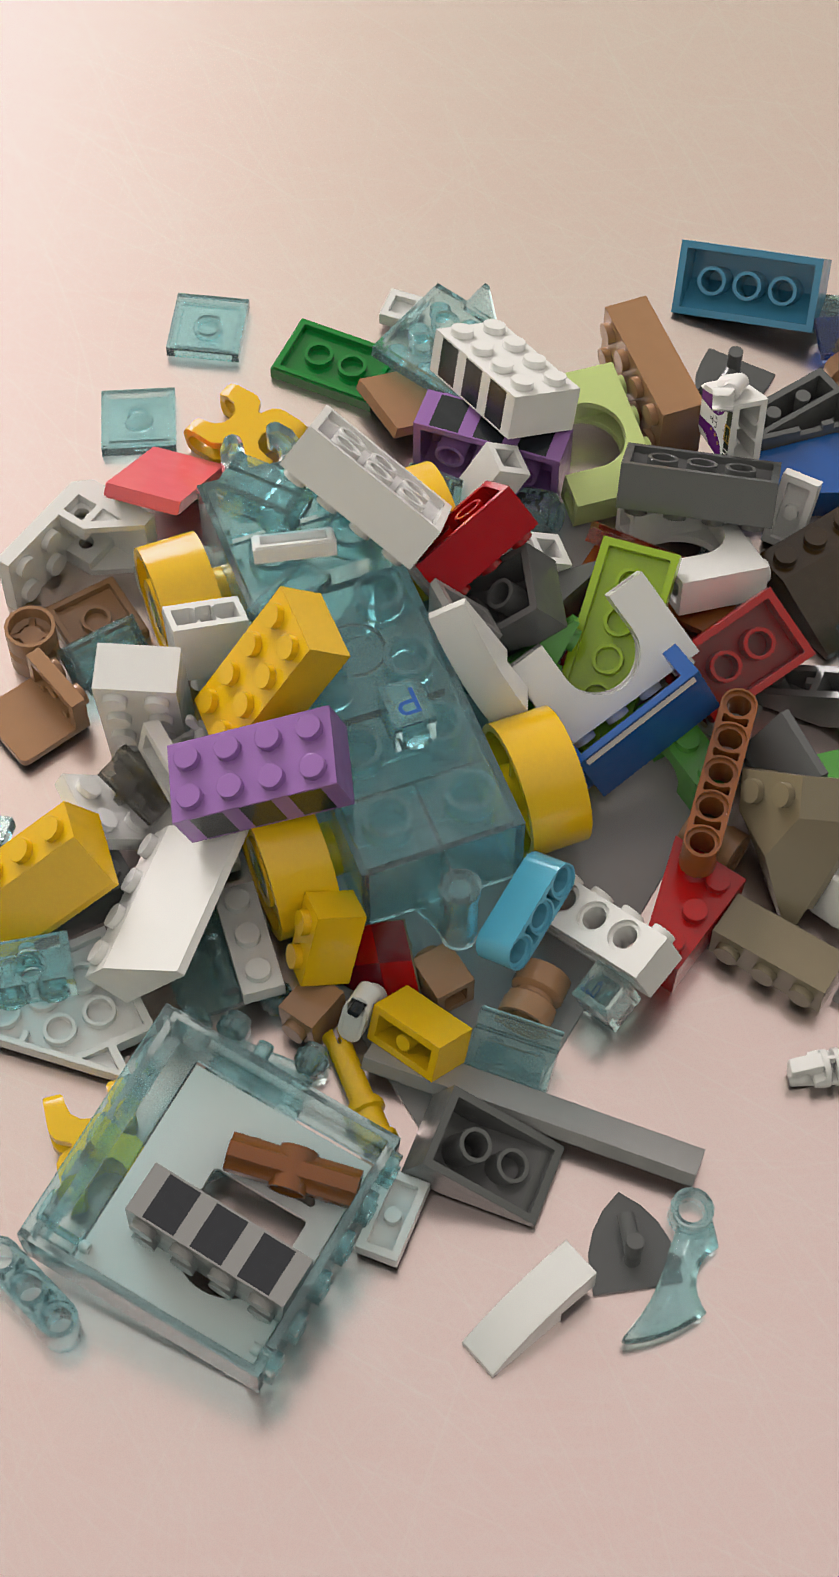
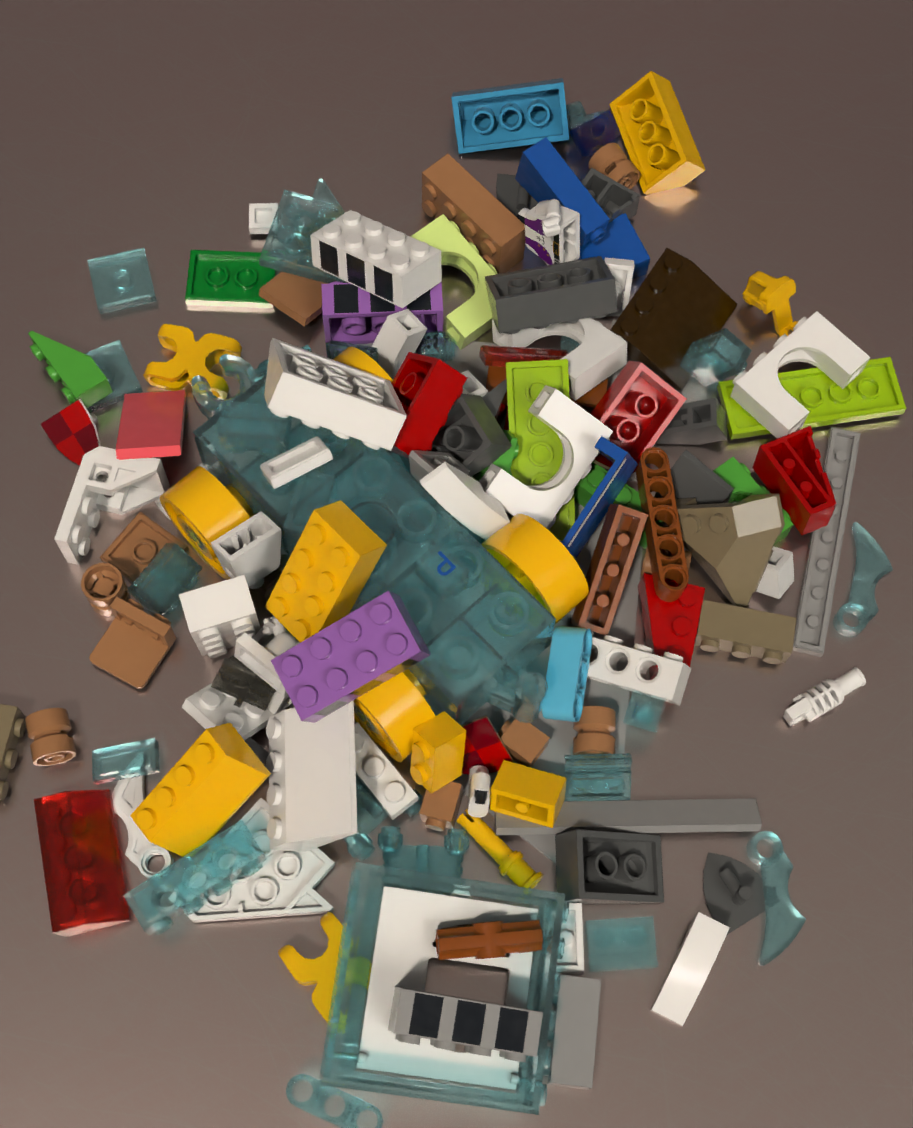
camera: 25 degrees left, 10 degrees up
none -> bright green slope [28,331,113,408]
none -> shield [41,399,100,466]
none -> blue slope [515,137,610,247]
none -> light grey brick [542,974,601,1090]
none -> dark orange brick [570,504,648,635]
none -> clear light blue plate [585,916,659,973]

